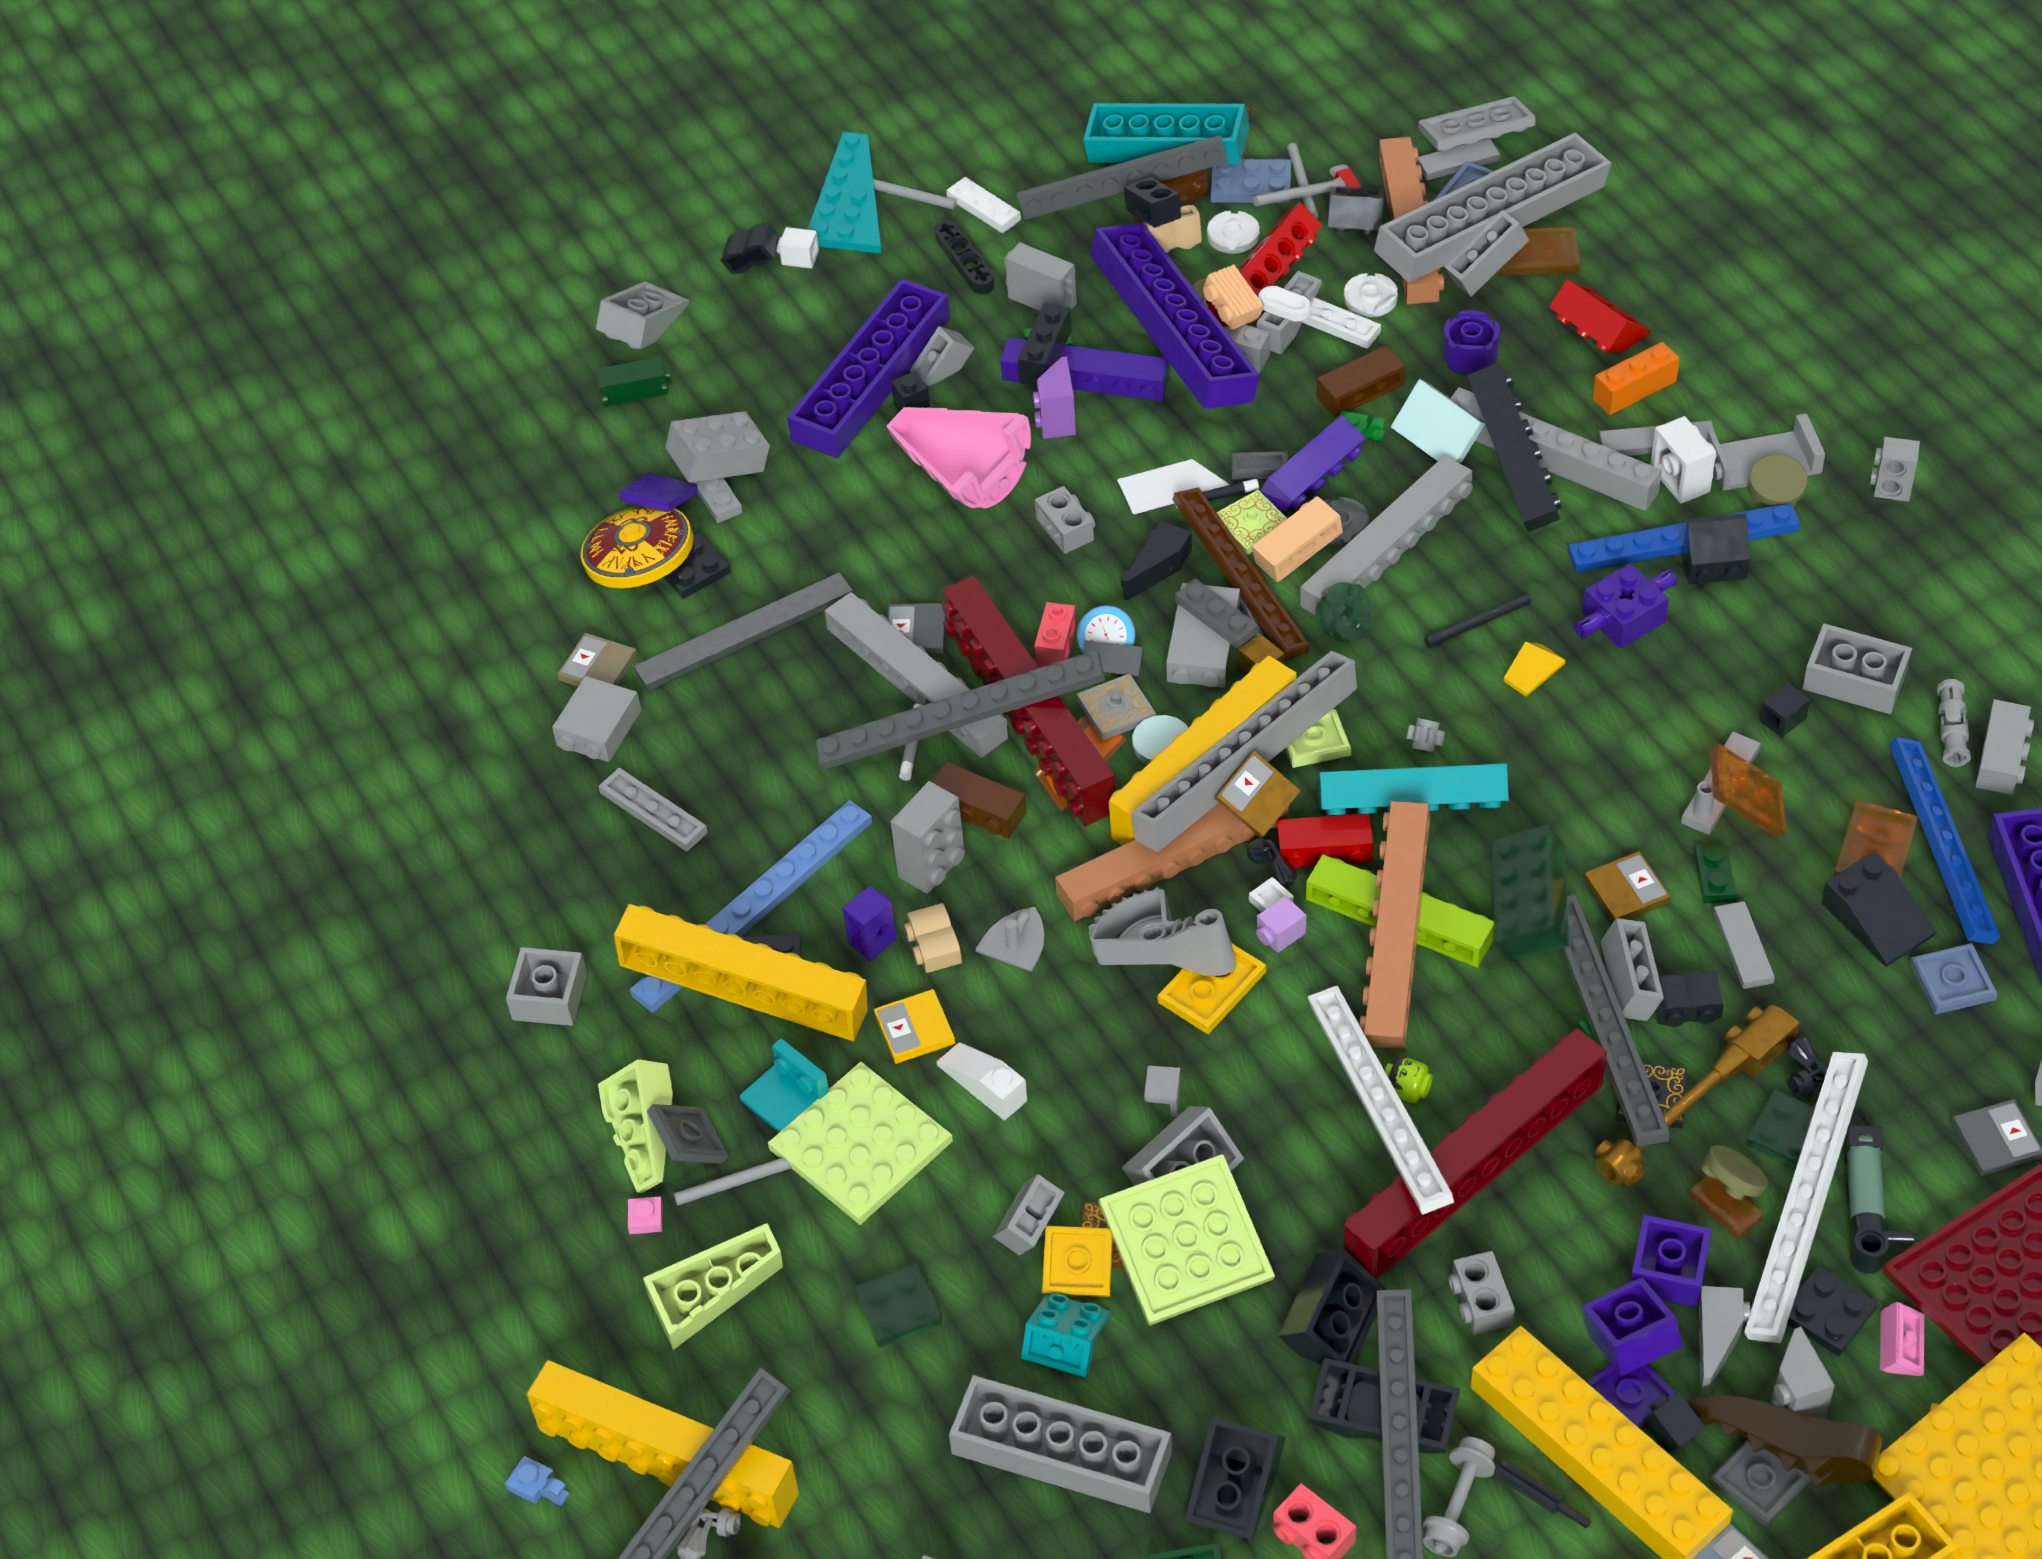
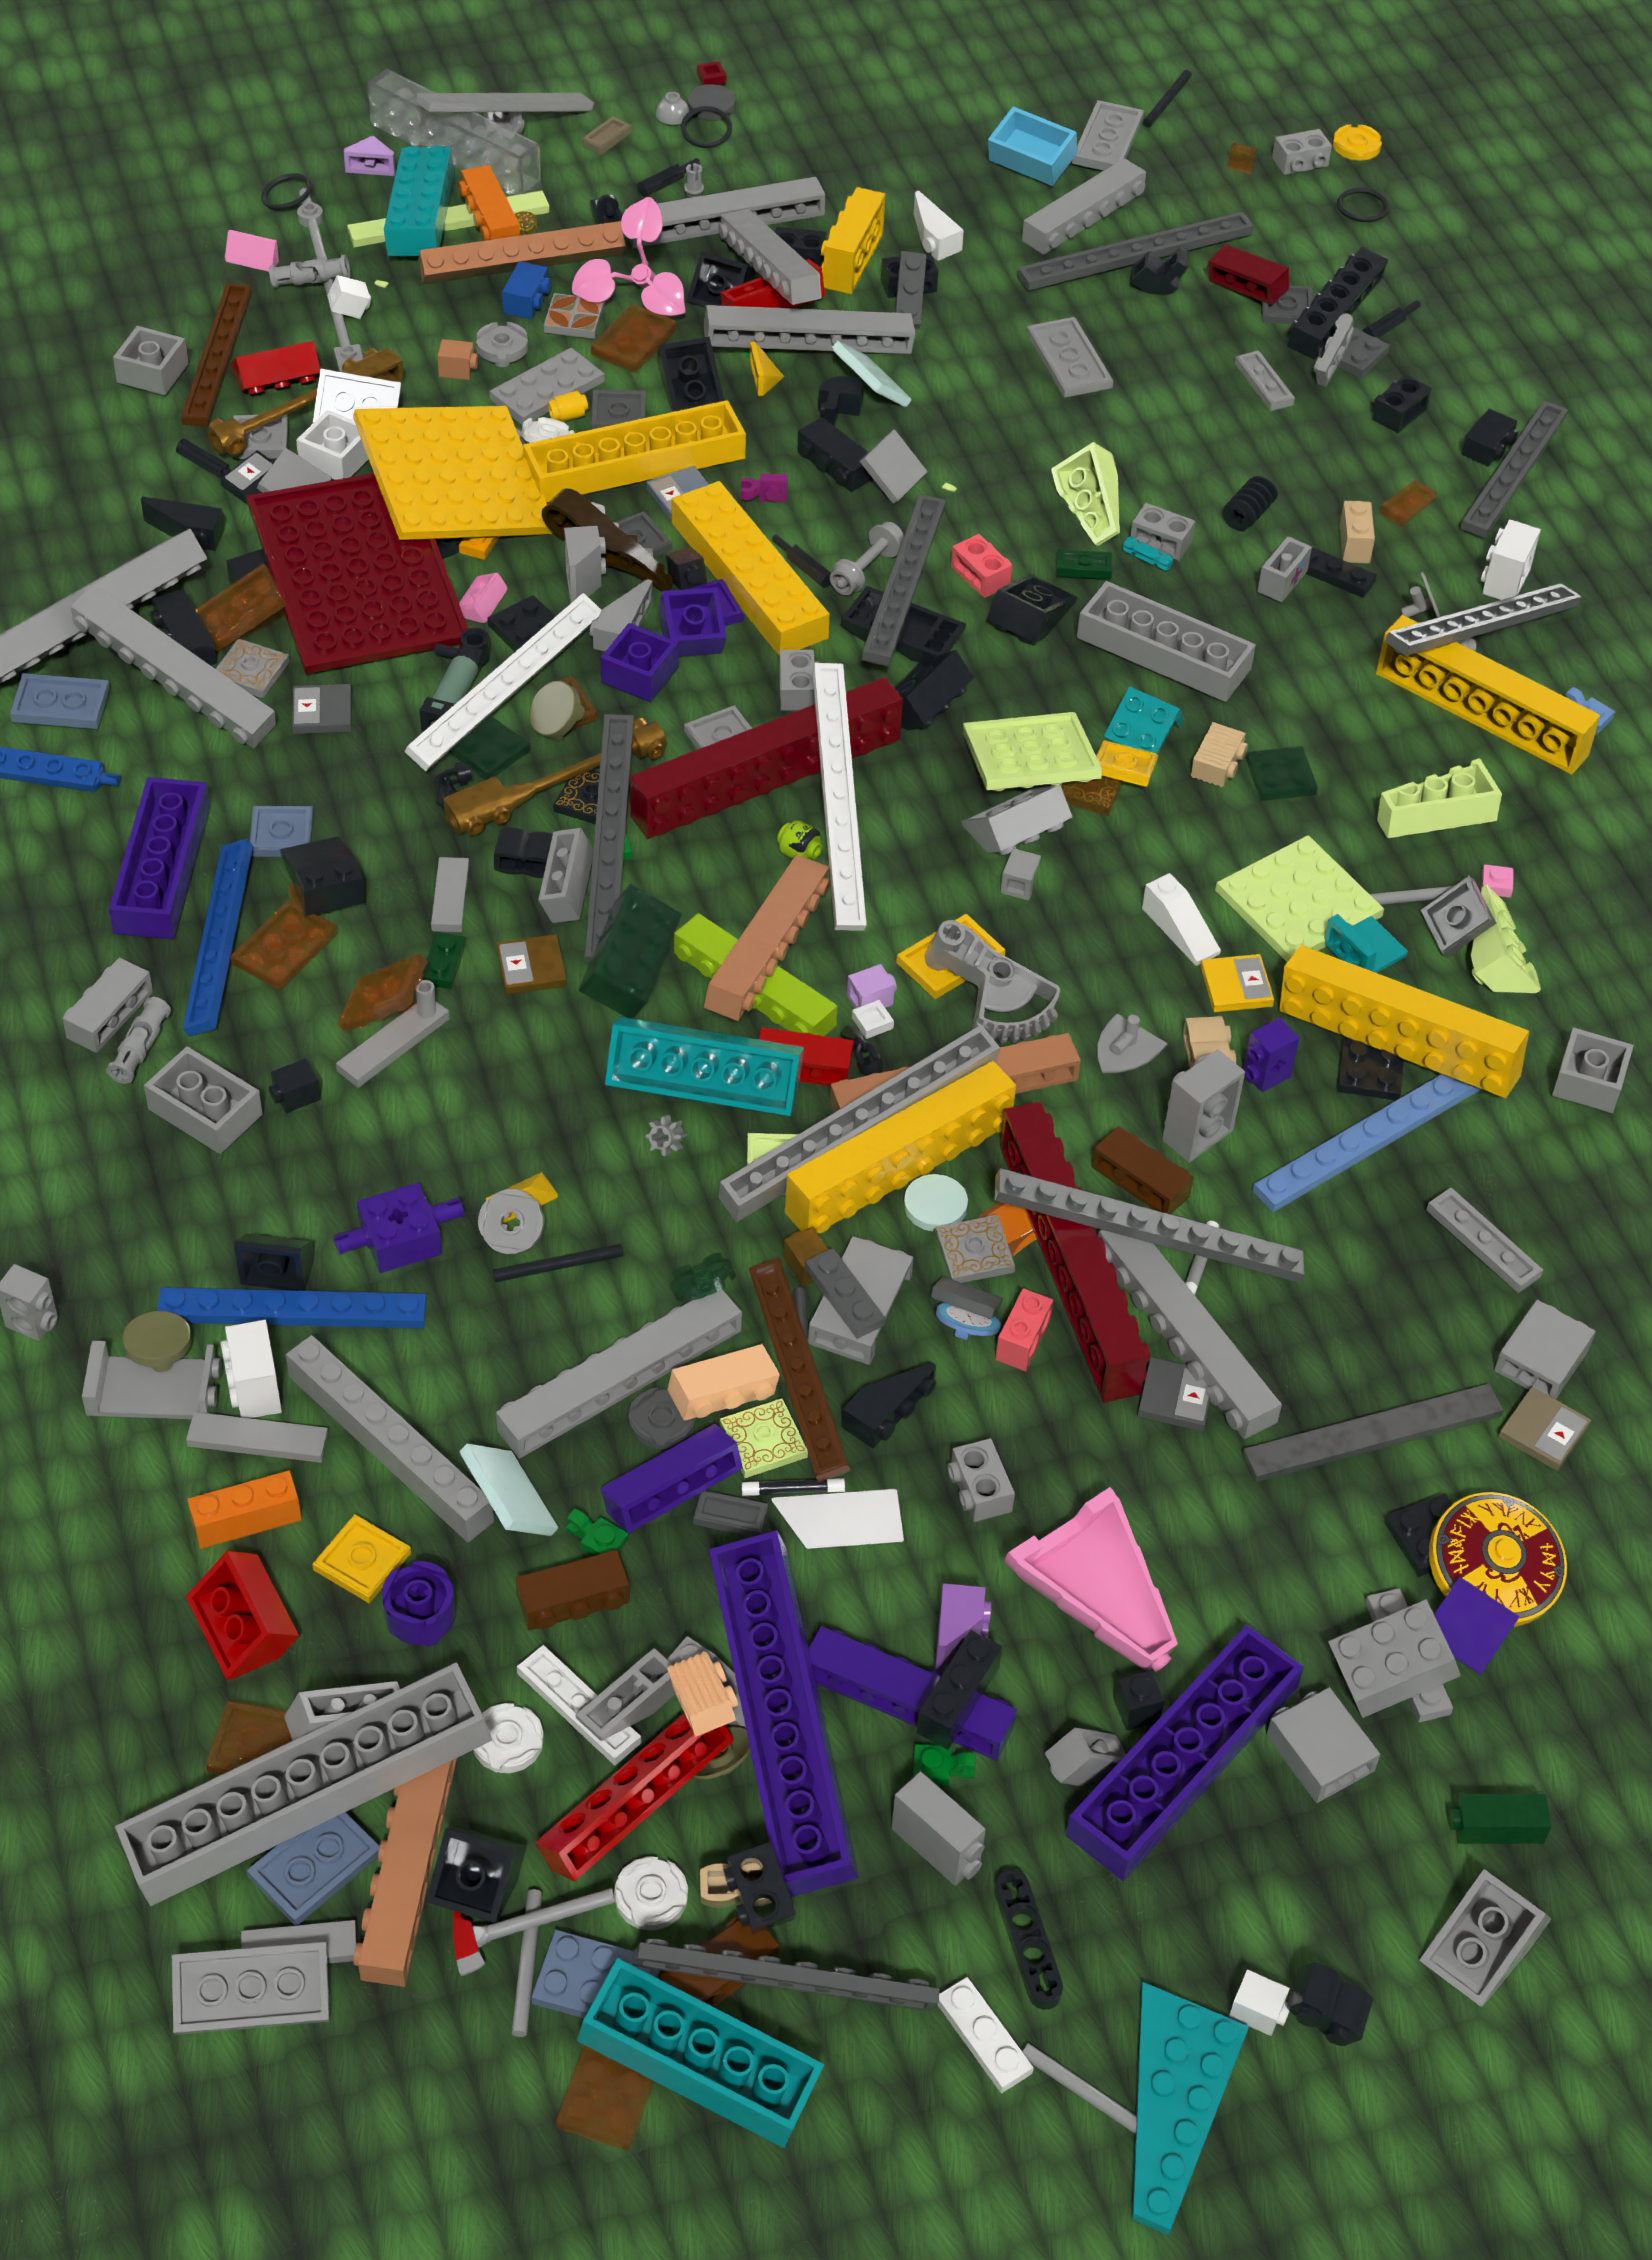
camera: 175 degrees left, 0 degrees up
light grey brick [993,1174,1065,1256] -> none
pearl gold tile [1214,751,1300,838] -> none
white tile [1259,286,1310,321] -> none
black brick [1467,363,1562,532] -> none
none -> yellow tile [312,1514,411,1604]
none -> light grey plate [478,1189,545,1255]
none -> light grey tile [684,705,752,749]
none -> tan brick [1191,722,1248,788]
none -> light grey brick [1266,1687,1380,1803]

